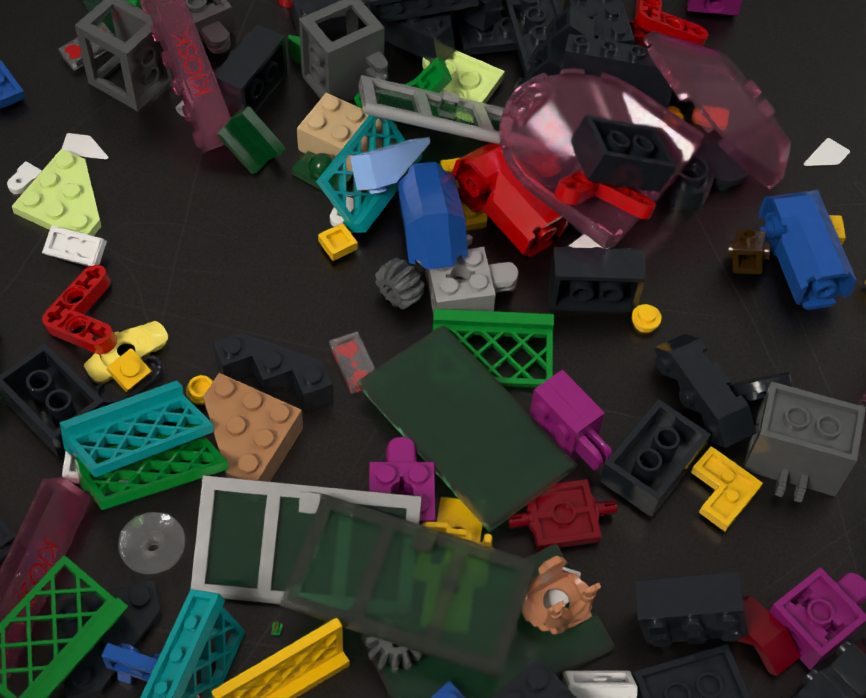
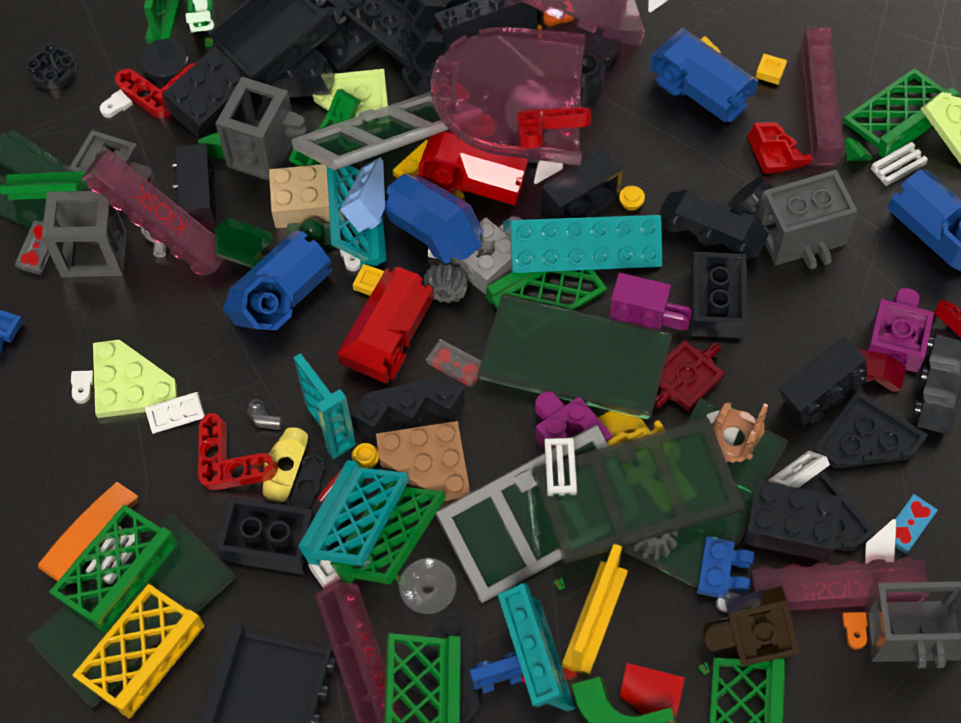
camera: 30 degrees left, 5 degrees up
white sticker [62,133,108,159] -> none
yellow plate [106,348,151,393] -> none
black brick [569,114,677,193] -> none
yellow plate [691,446,763,532] -> none
dark brown brick [728,229,771,274] -> none
none -> blue brick [223,231,333,330]
none -> flat silver arm [247,399,283,430]
none -> teal fence [293,353,356,459]
none -> red brick [337,267,434,384]
none -> teal bracket [503,215,662,273]
none -> white tile [545,438,577,496]
none -> red slope [747,122,813,174]

